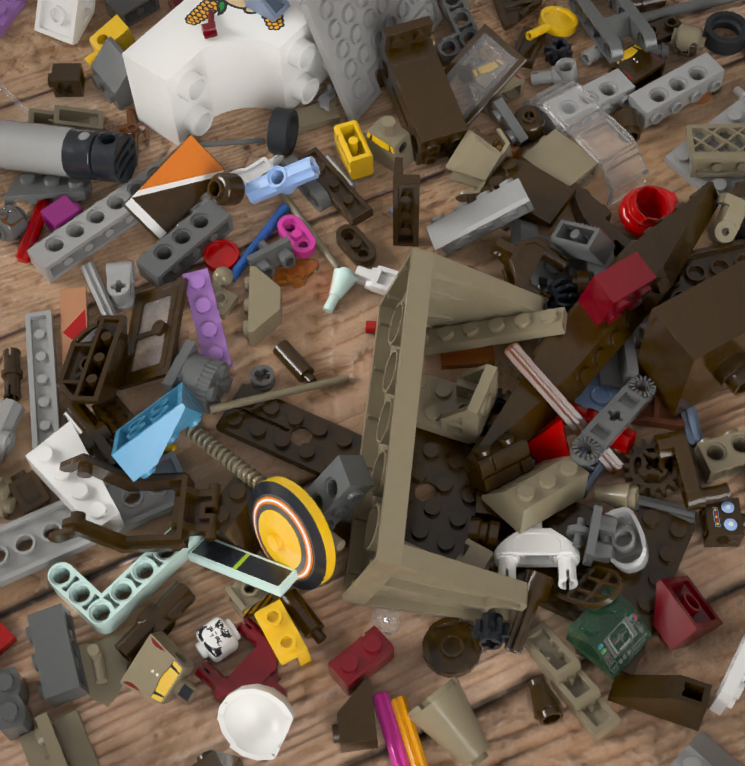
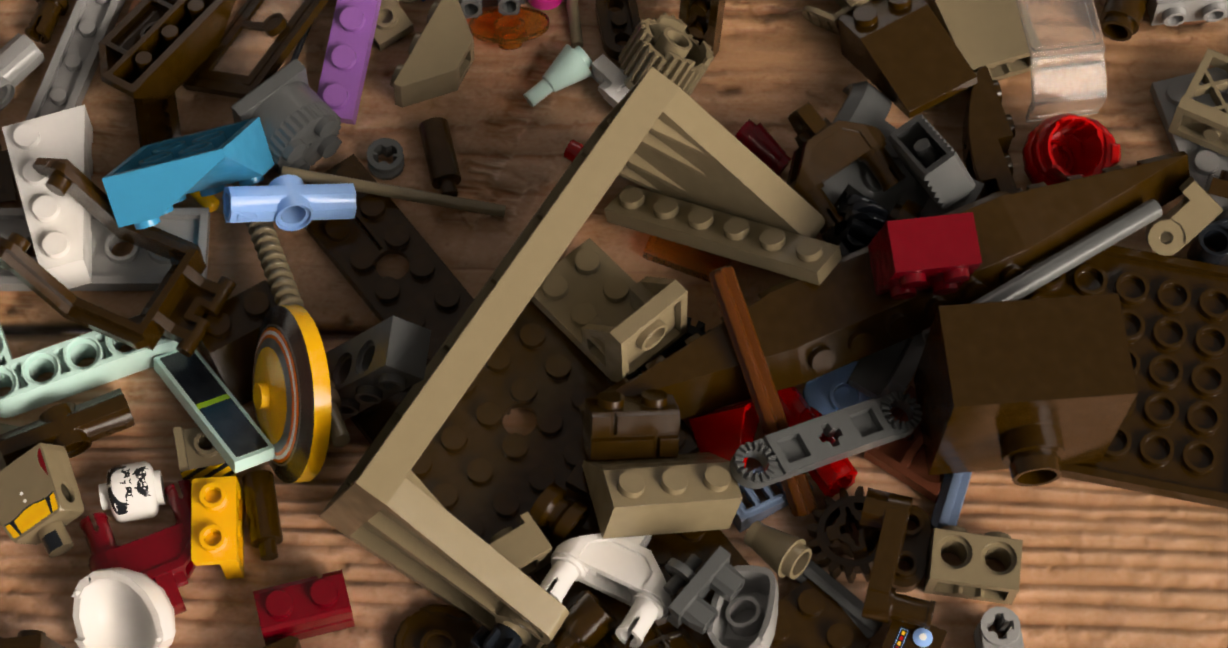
camera: 20 degrees right, 5 degrees up
dark brown piece [63,403,123,470] -> none
clear tile [372,608,401,636] -> none
light grey slope [426,178,535,257] -> none
none -> light blue piece [222,174,357,232]
none -> dark tan brick [618,13,714,96]
none -> dark grey piece [922,199,1163,344]

